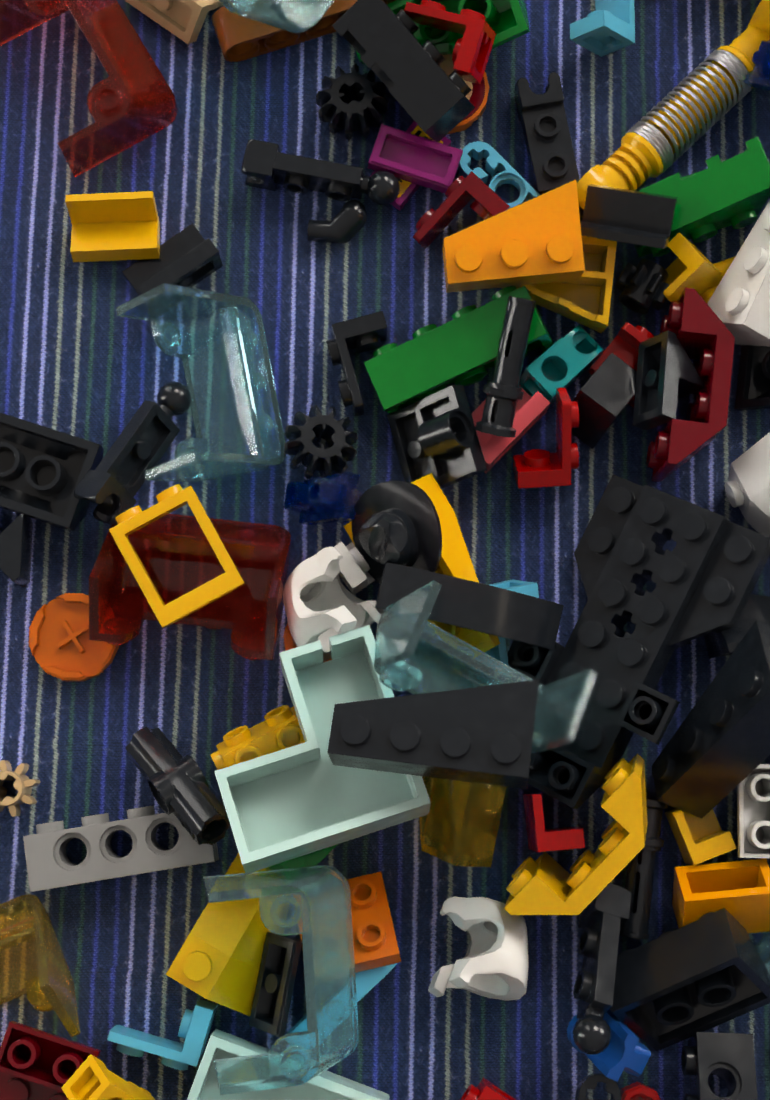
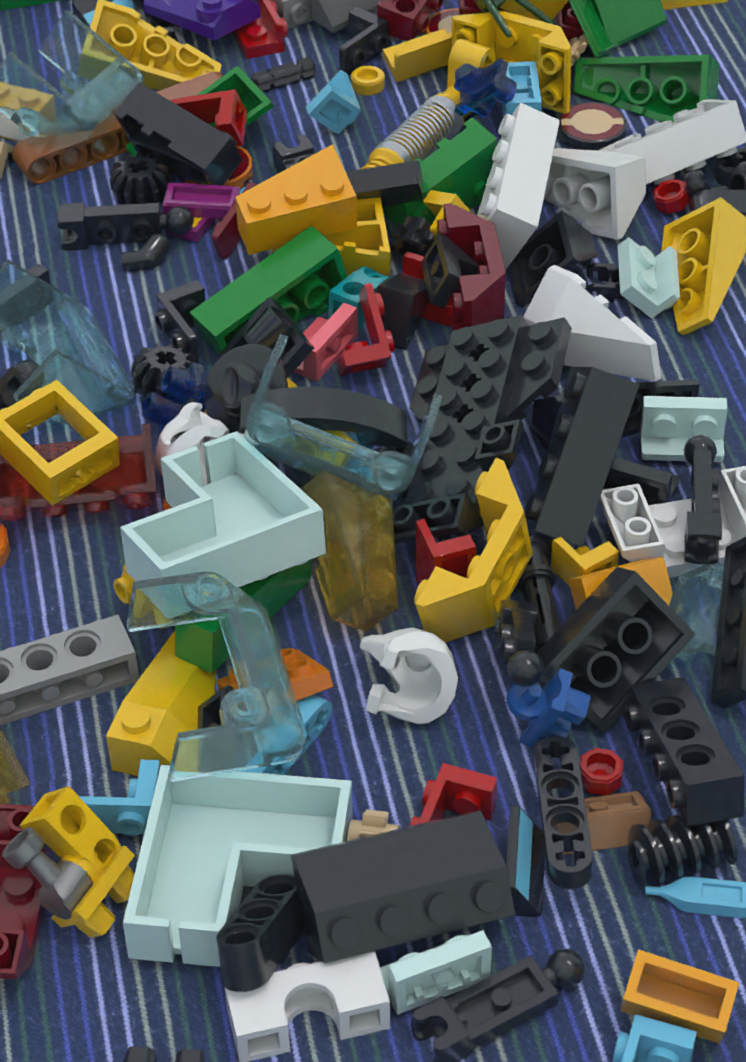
camera: 10 degrees left, 35 degrees down
black piece [125,726,230,845] -> none
black wedge [327,680,539,789] -> none
black pin [475,296,536,437] -> none

